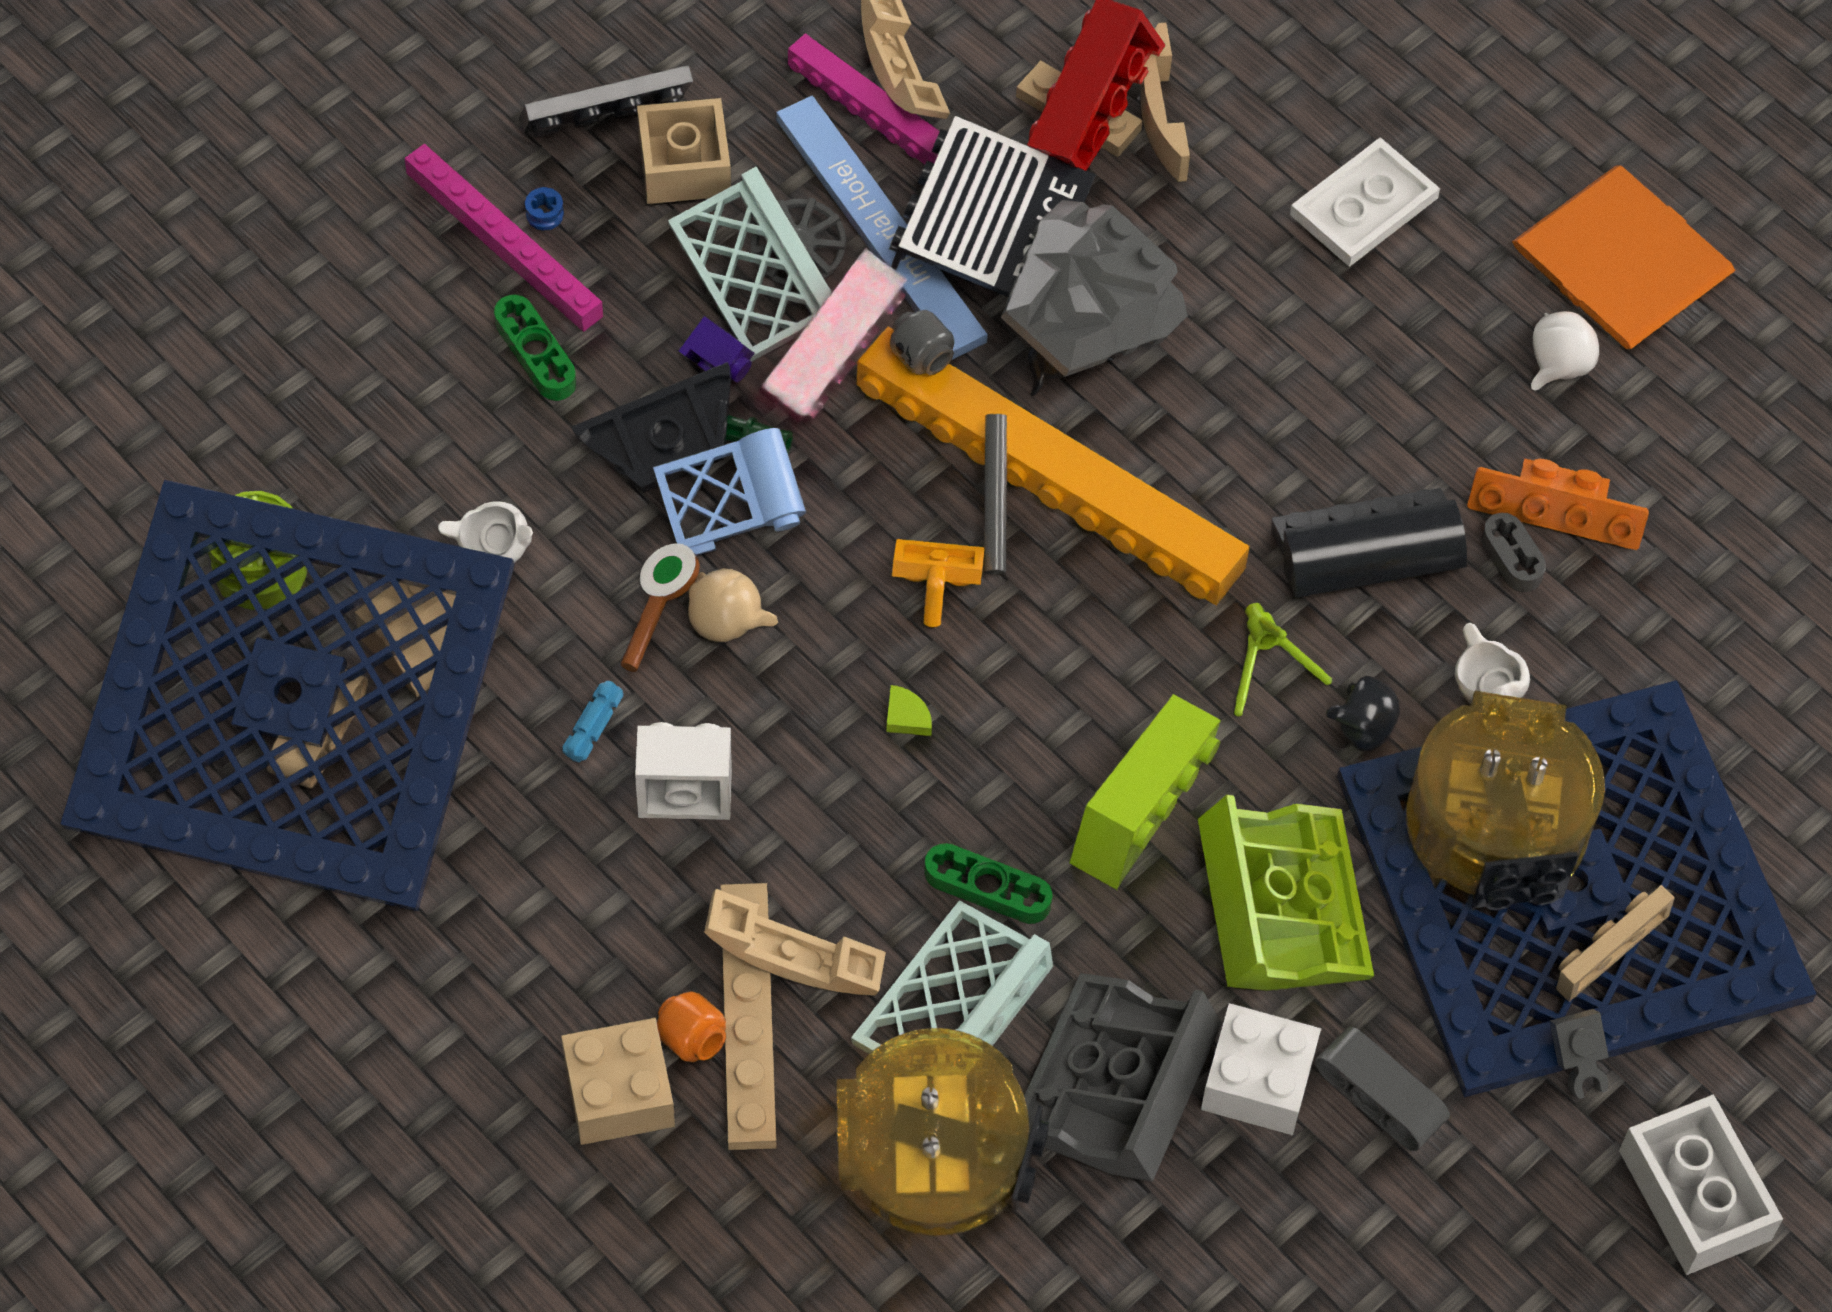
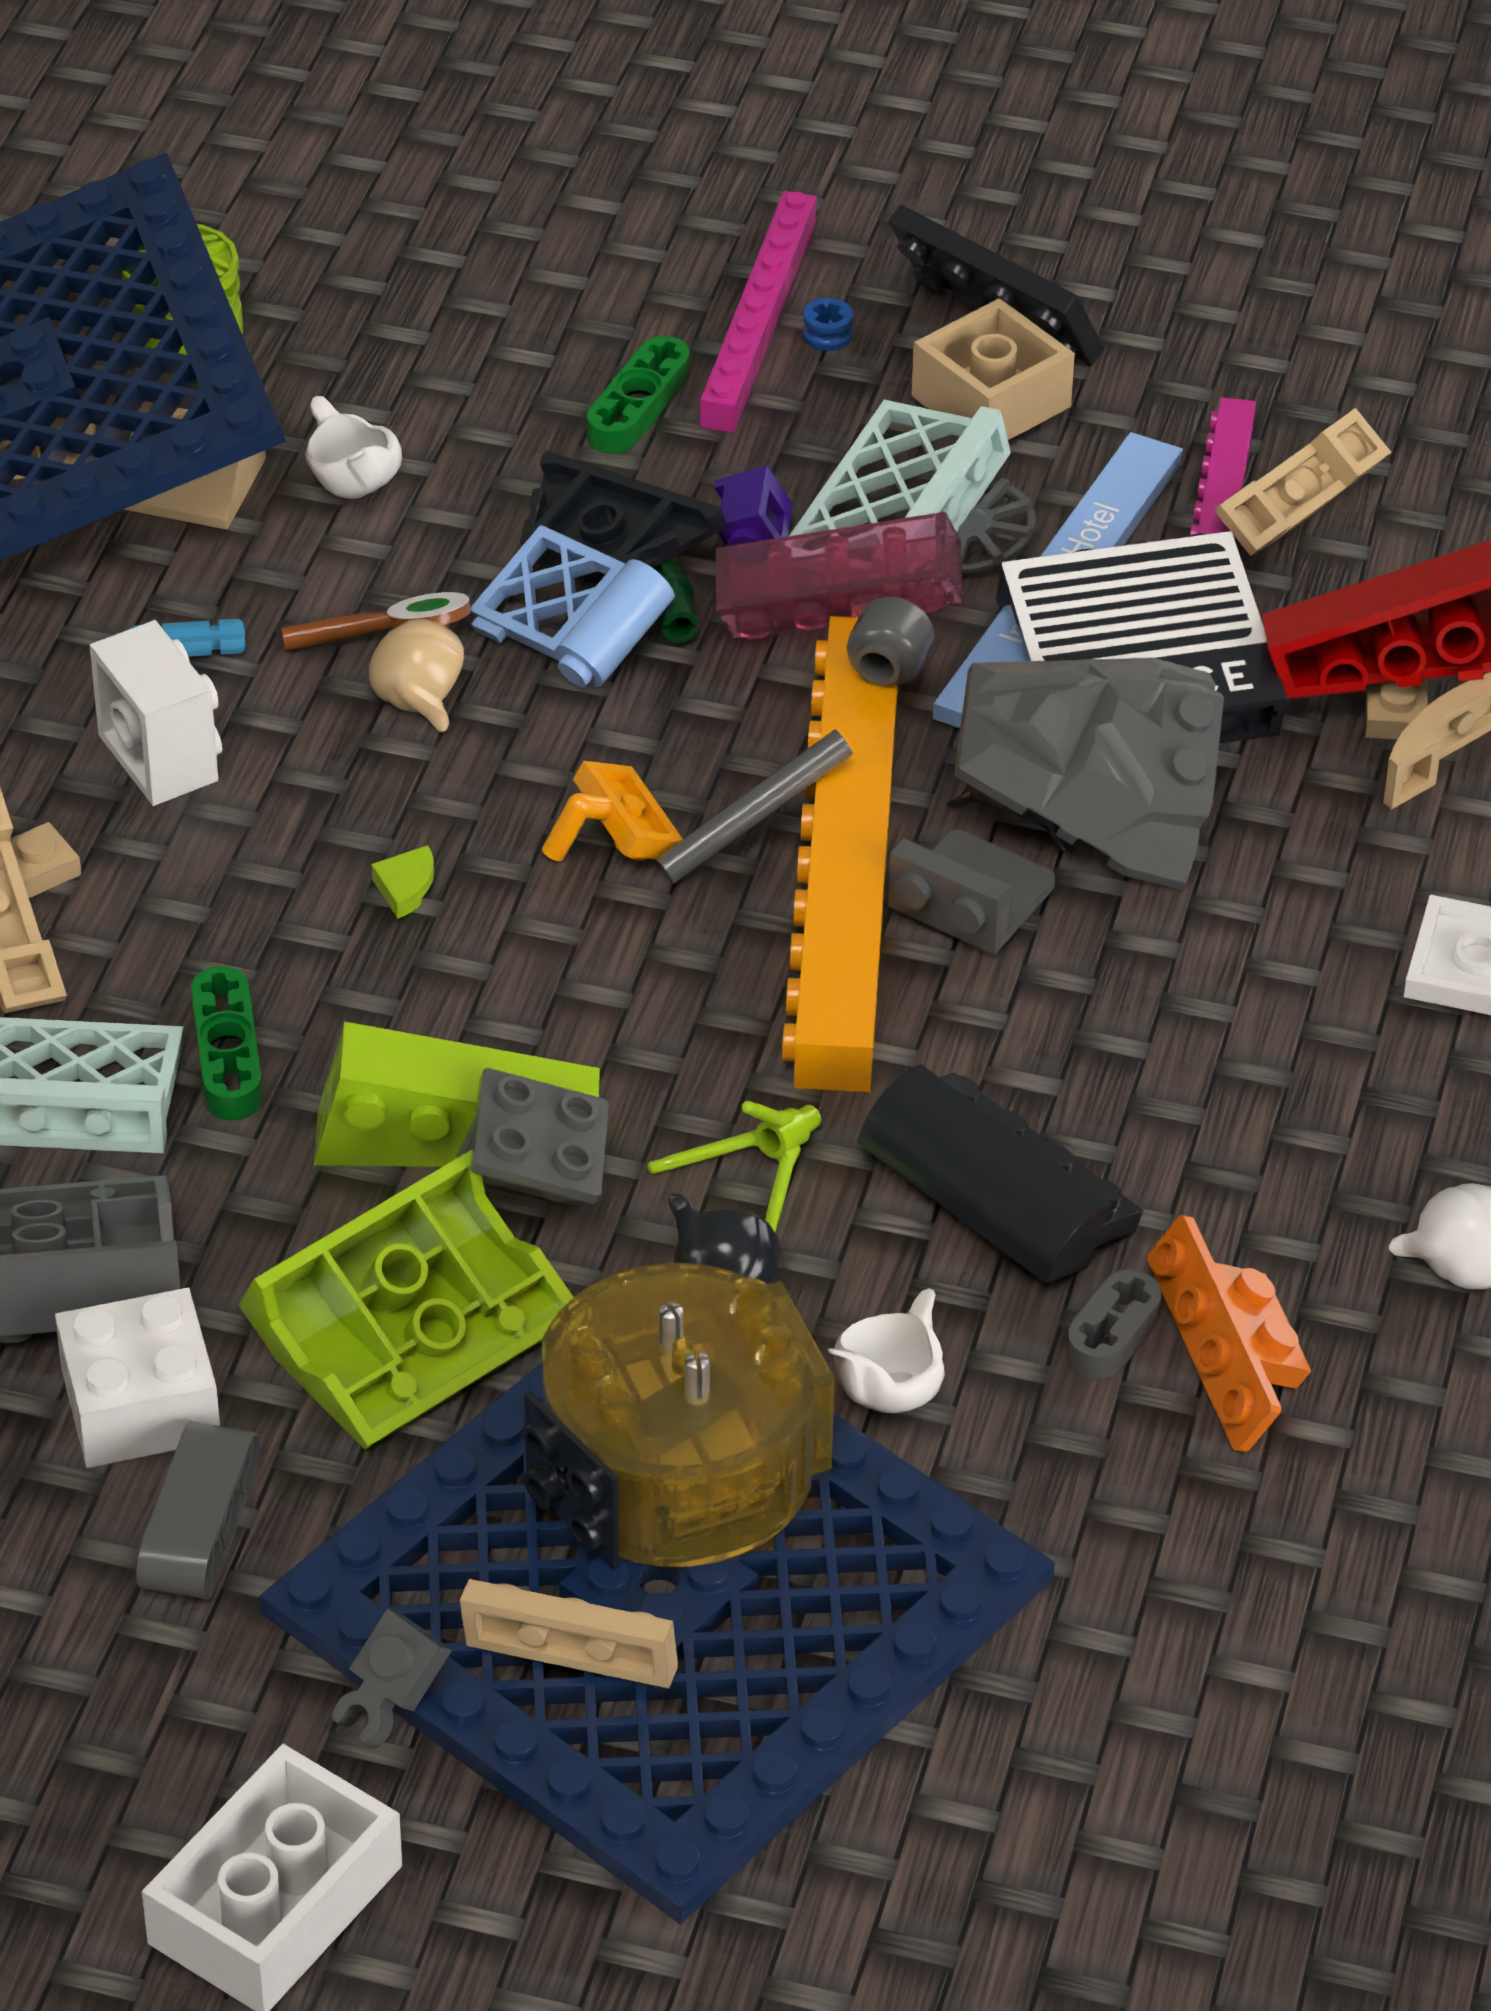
camera: 60 degrees right, 15 degrees down
none -> dark grey bracket [456,1068,609,1208]
none -> dark grey bracket [888,829,1055,955]

